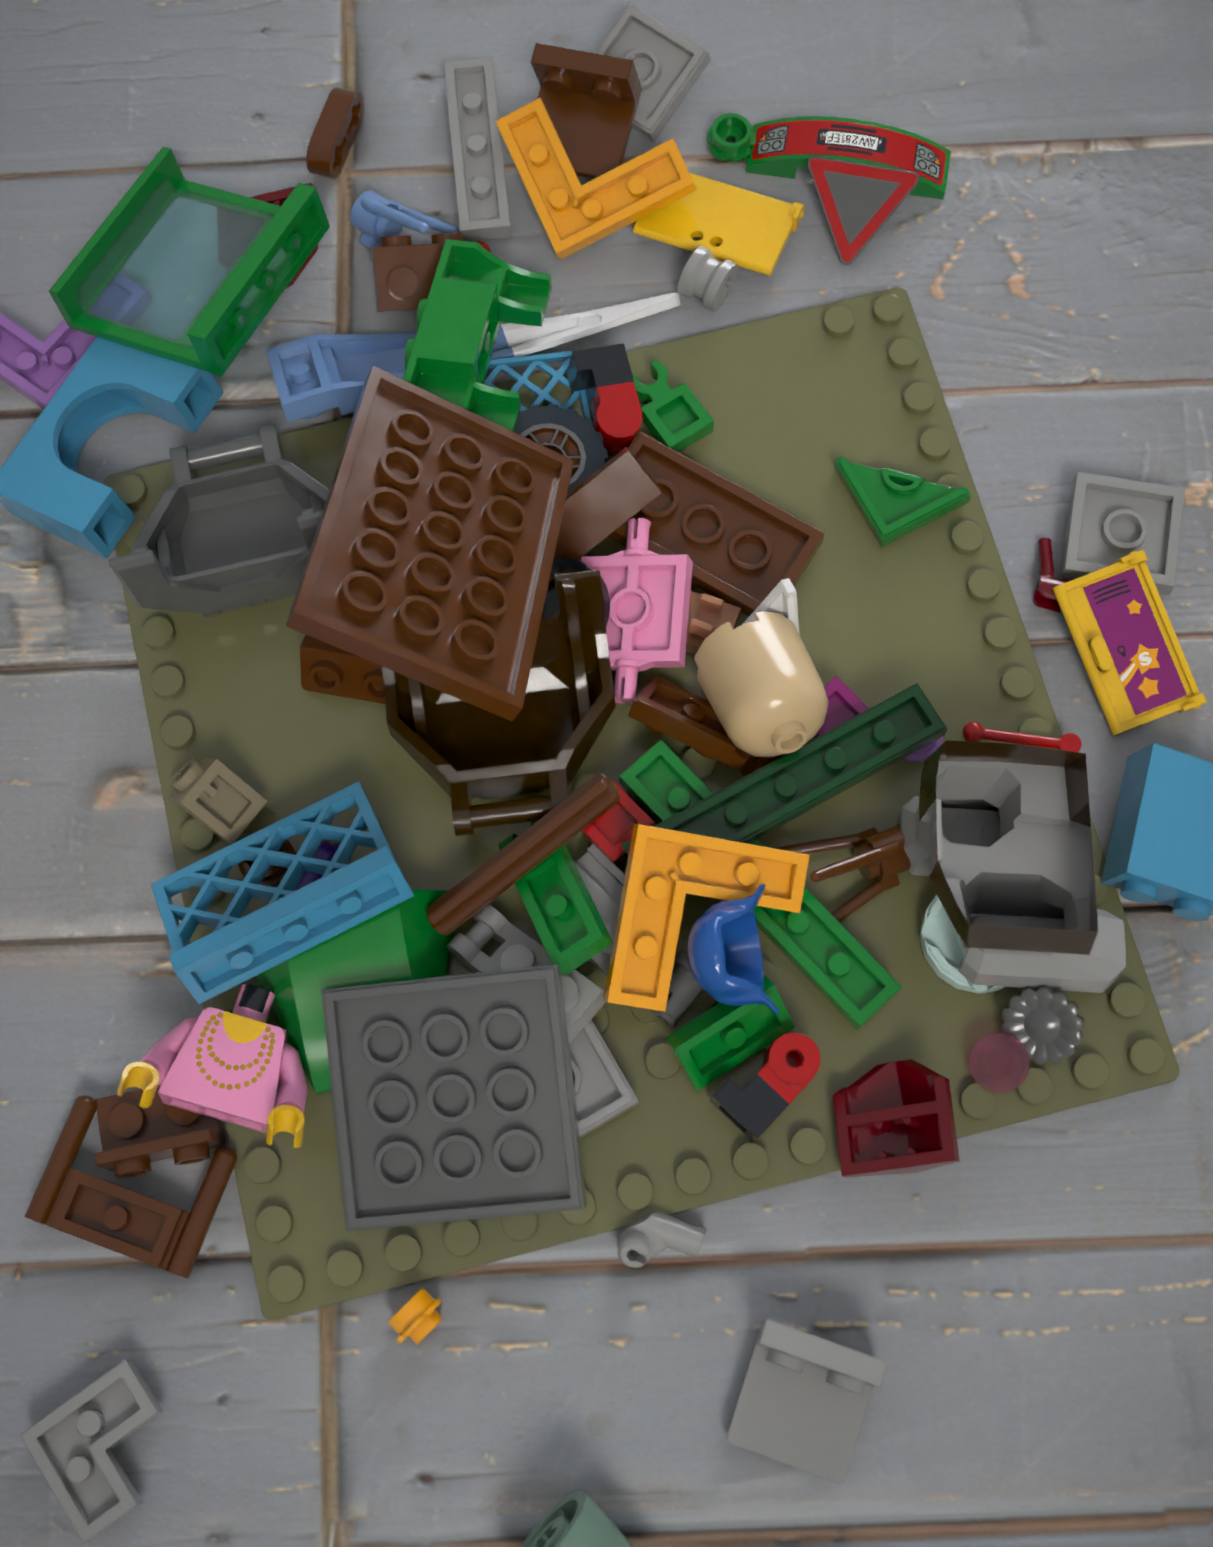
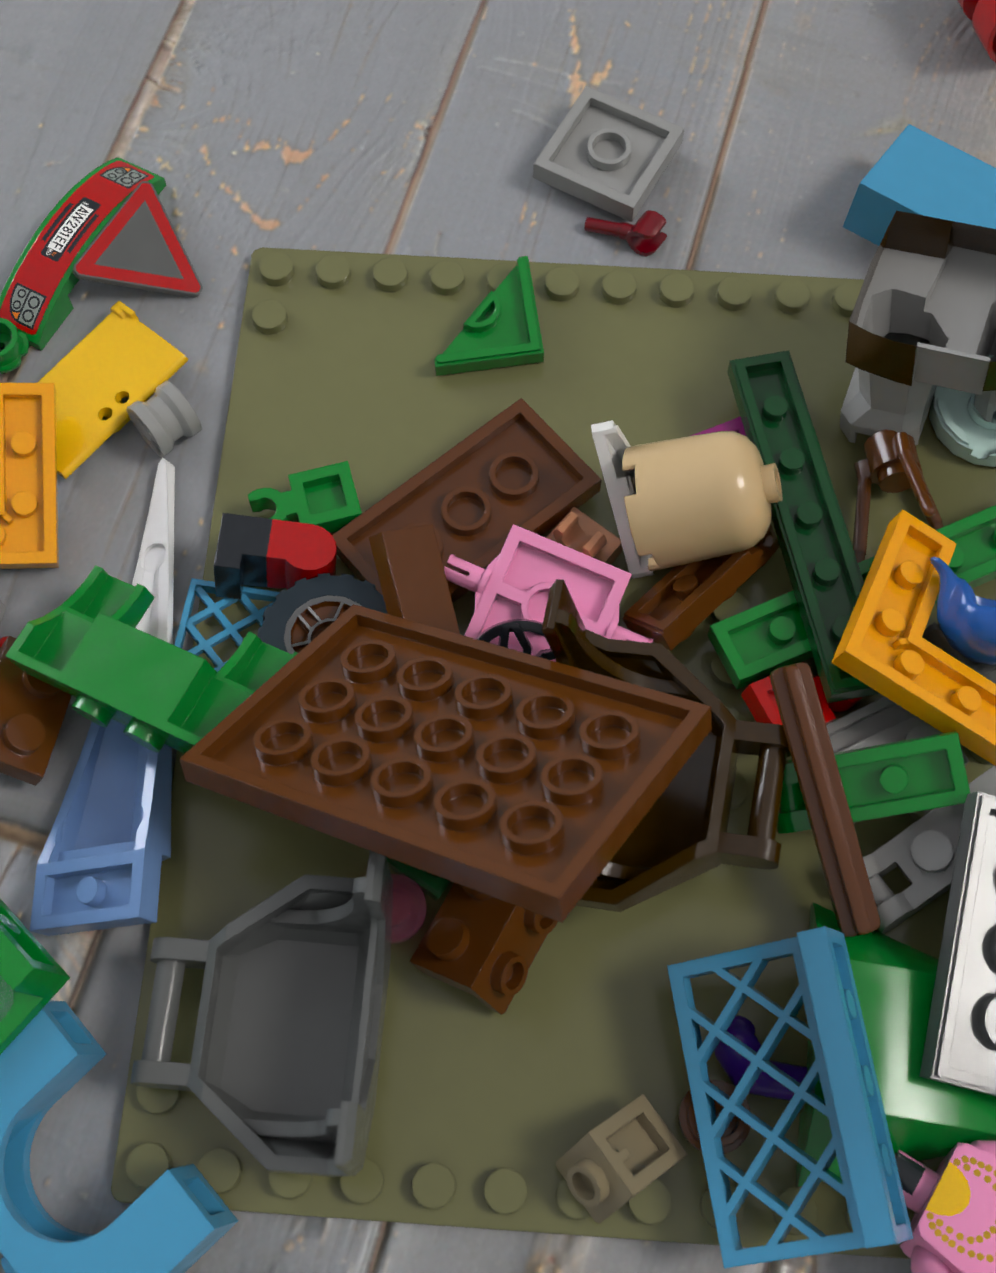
camera: 75 degrees left, 5 degrees down
red hinge [962,722,1082,753] -> none
door [1052,550,1207,736] -> none

